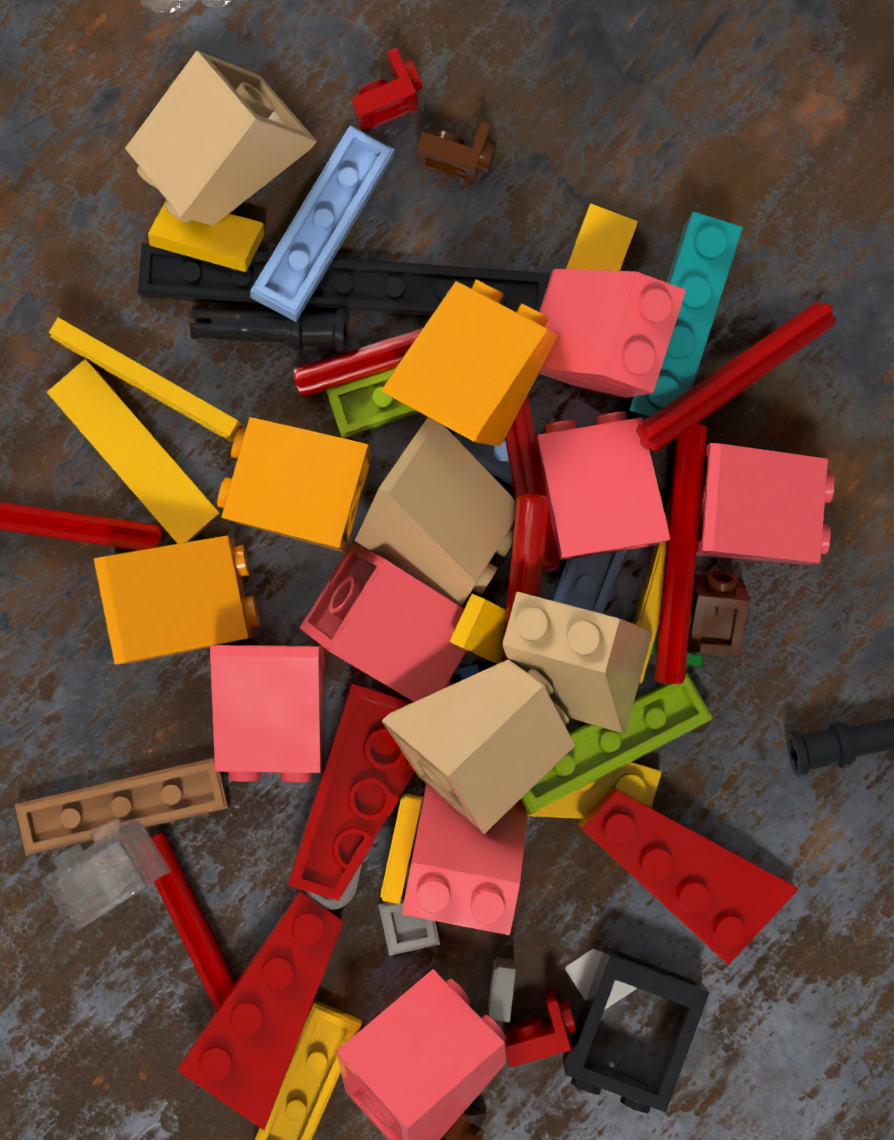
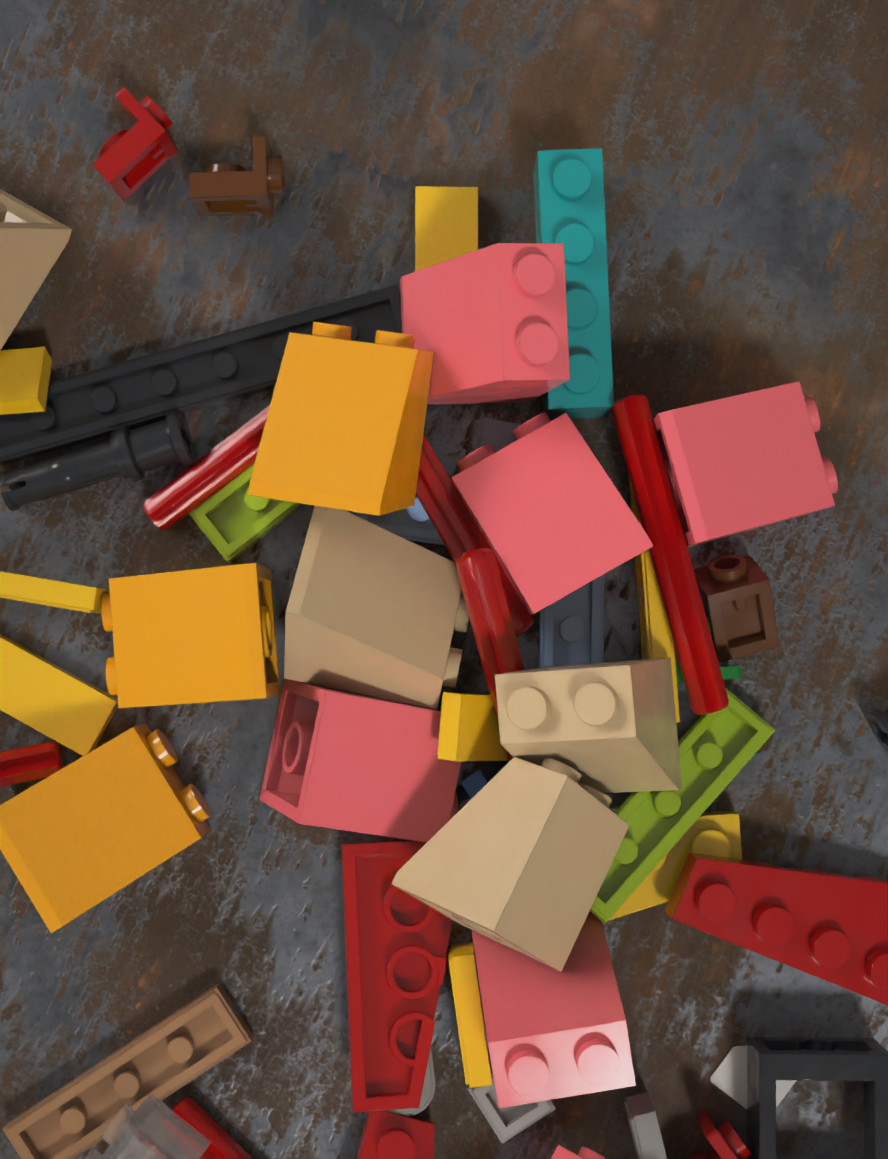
camera: 15 degrees left, 0 degrees up
coral slope [210,645,326,782] -> none
light blue tile [250,126,395,322] -> none
red axle [636,302,836,451] -> none

